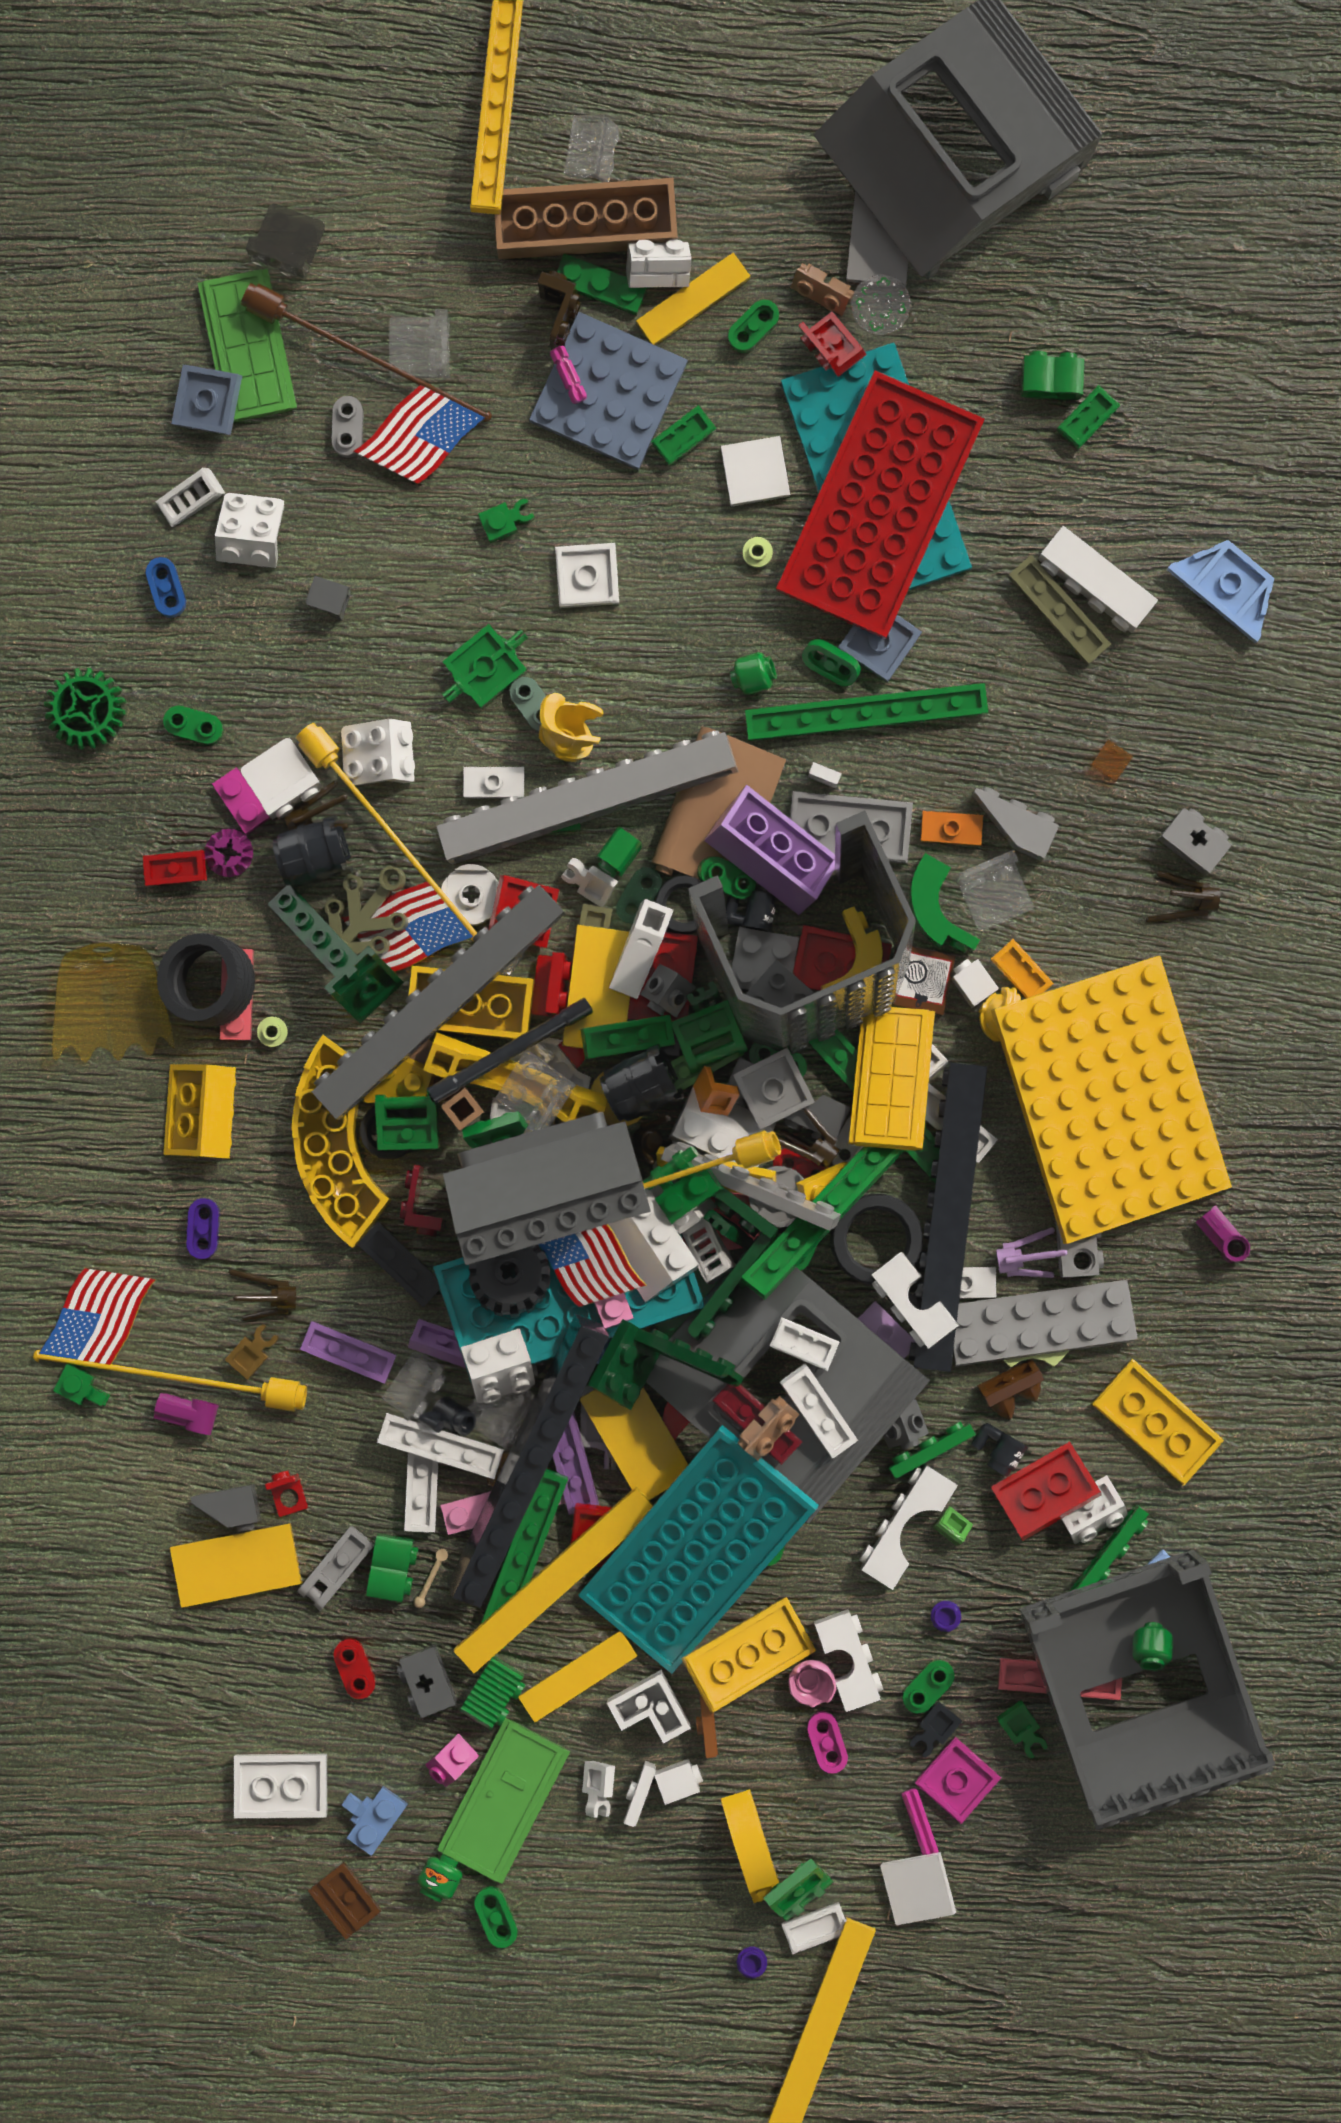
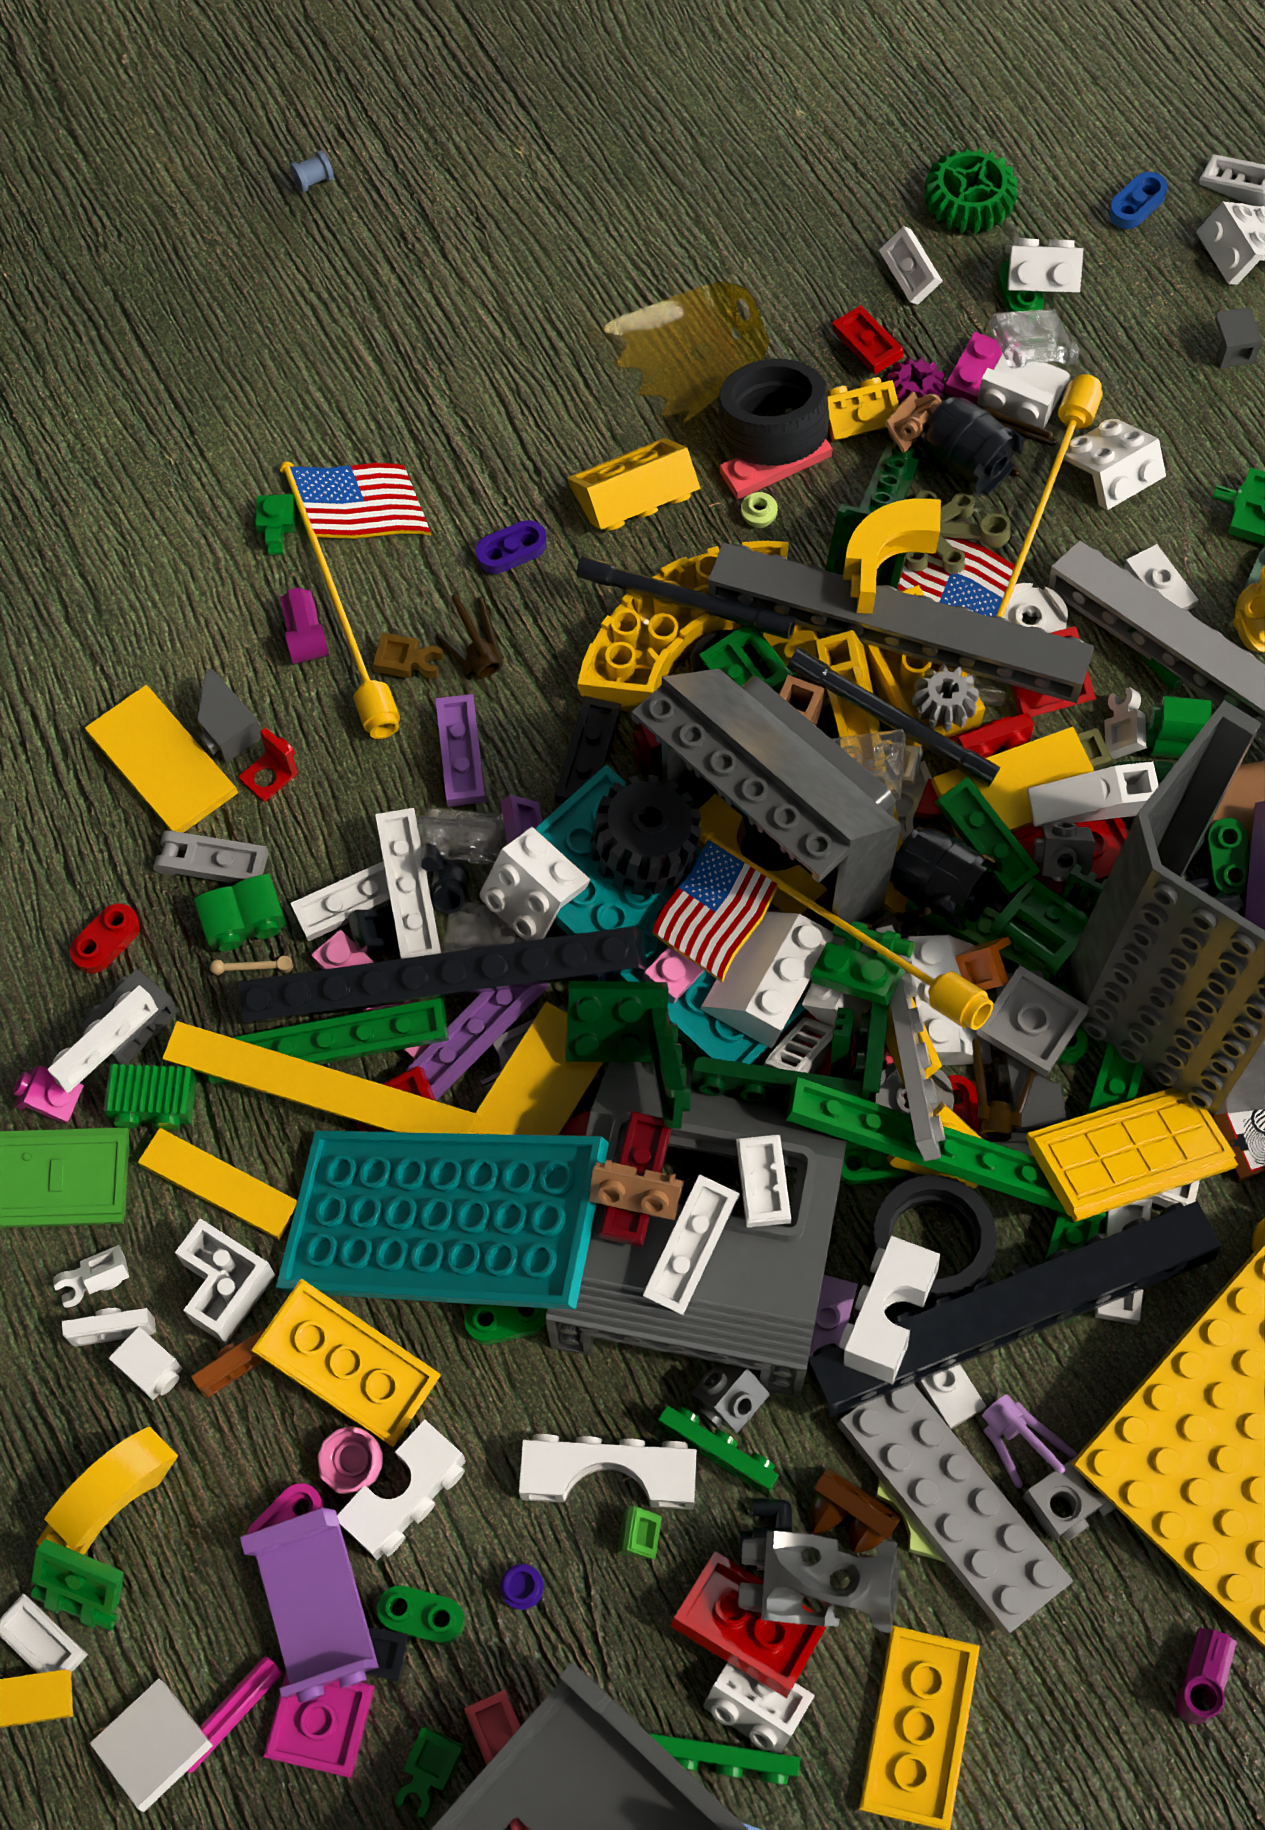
camera: 60 degrees right, 20 degrees down
none -> white plate [47,985,158,1094]
none -> medium lavender panel [240,1508,379,1703]
none -> black plate [348,910,398,952]
none -> black piece [576,556,796,640]
none -> dark grey hips [738,1531,900,1633]
none -> yellow bracket [827,377,899,442]
none -> yellow arch [843,499,941,614]
none -> white plate [879,226,942,305]
none -> medium nougat hinge [884,391,942,453]
none -> light grey gear [912,663,979,733]
none -> clear plate [989,309,1079,369]
none -> white bracket [1005,238,1084,292]

